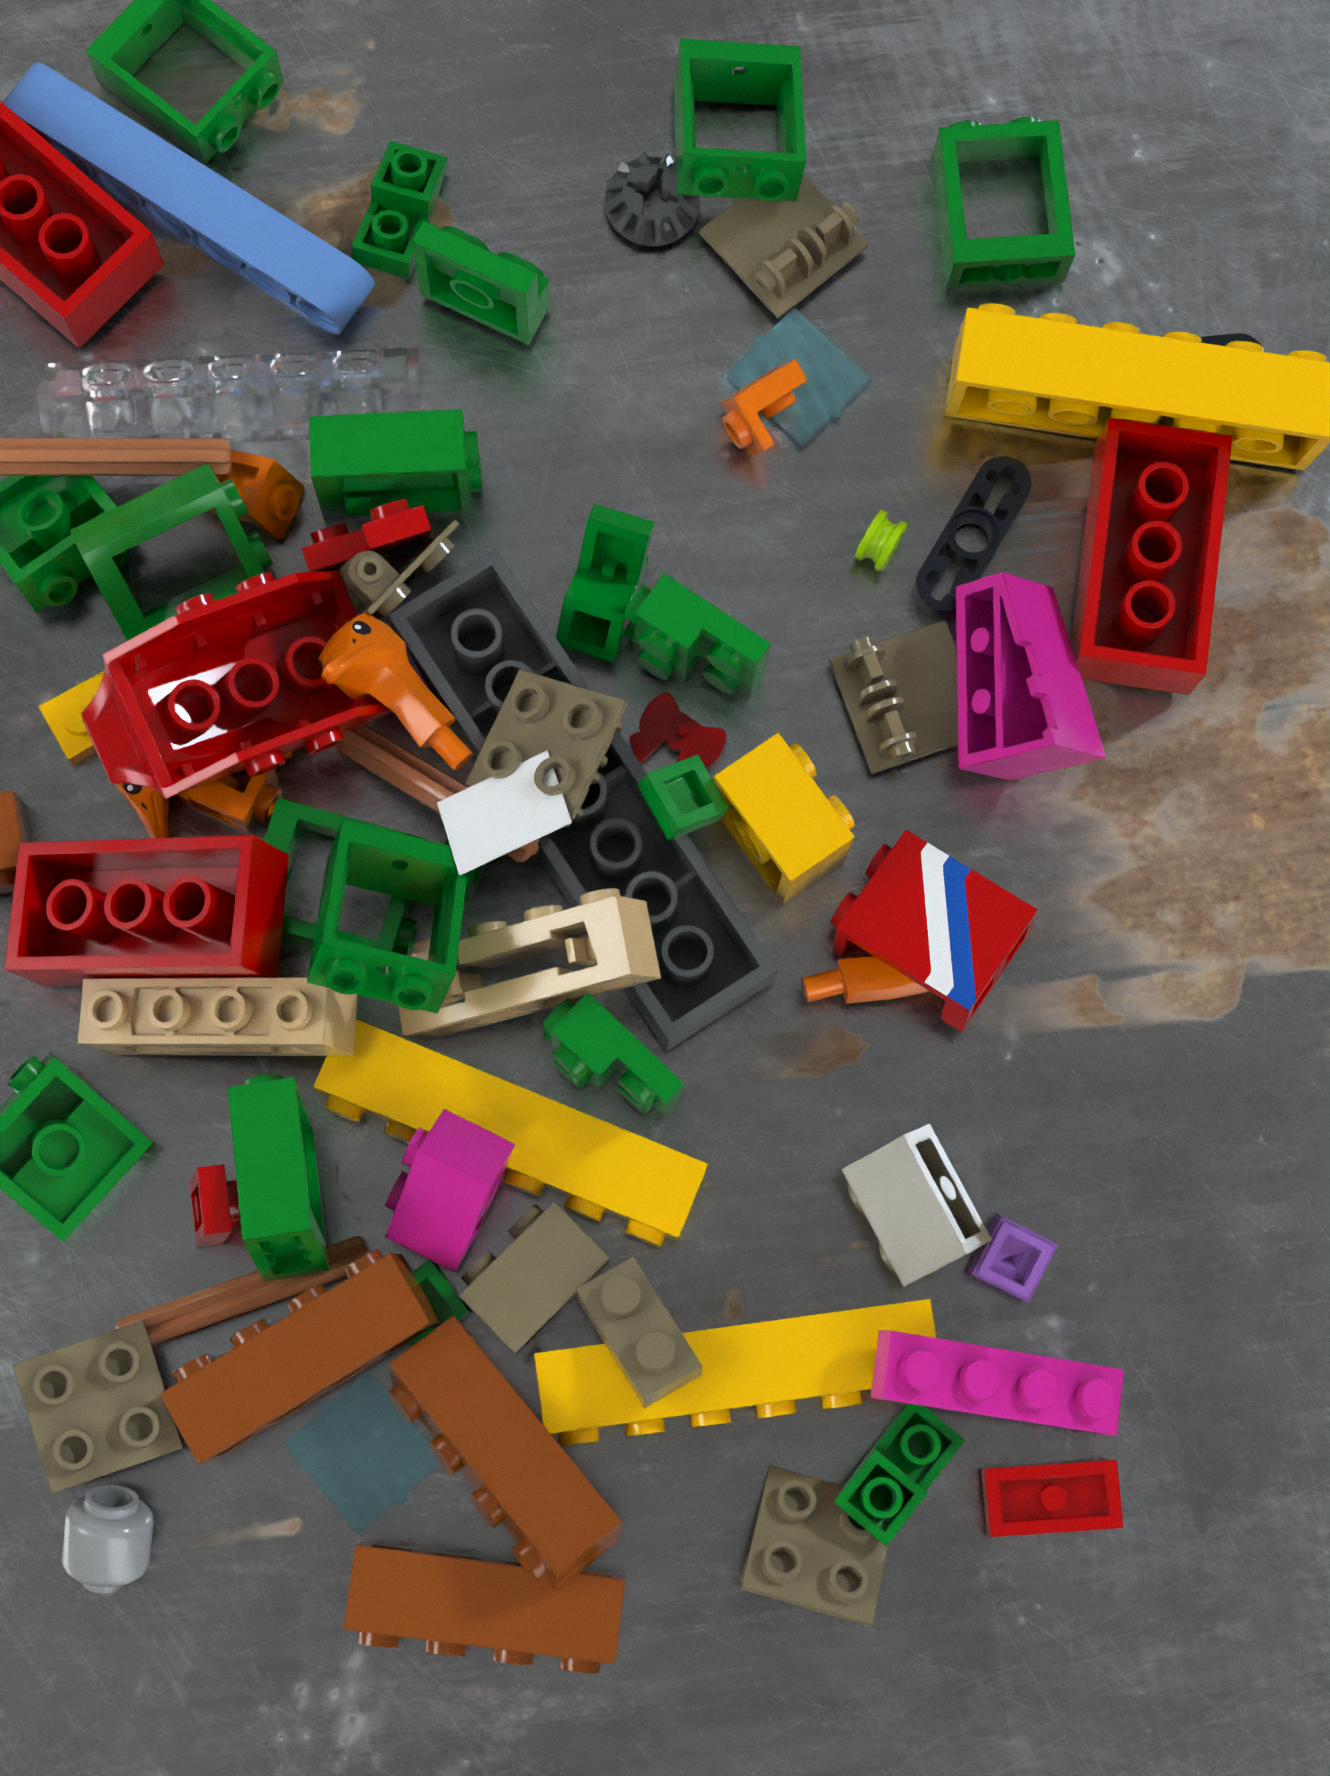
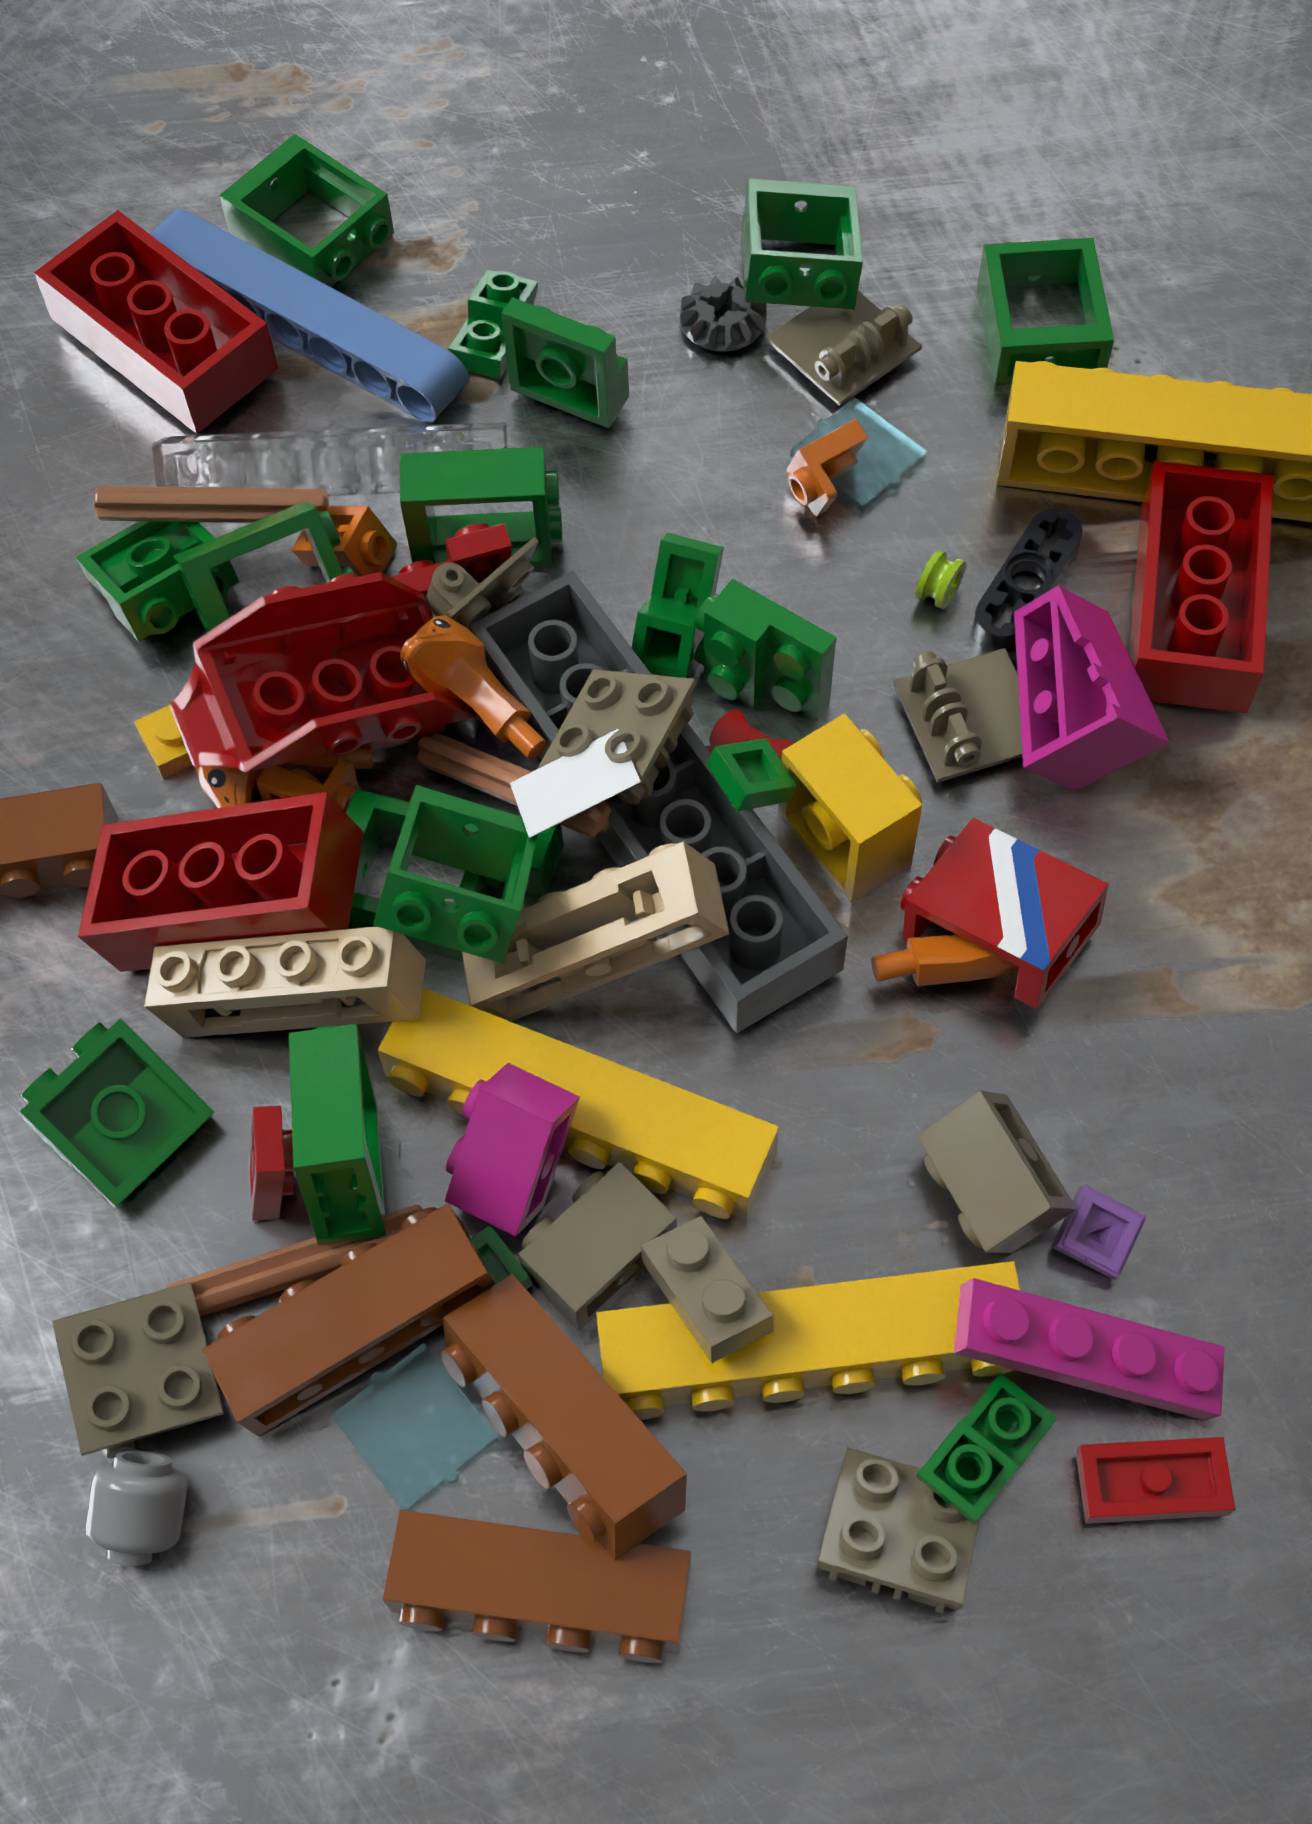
camera: 10 degrees right, 15 degrees down
green plate [541,992,684,1118] -> none

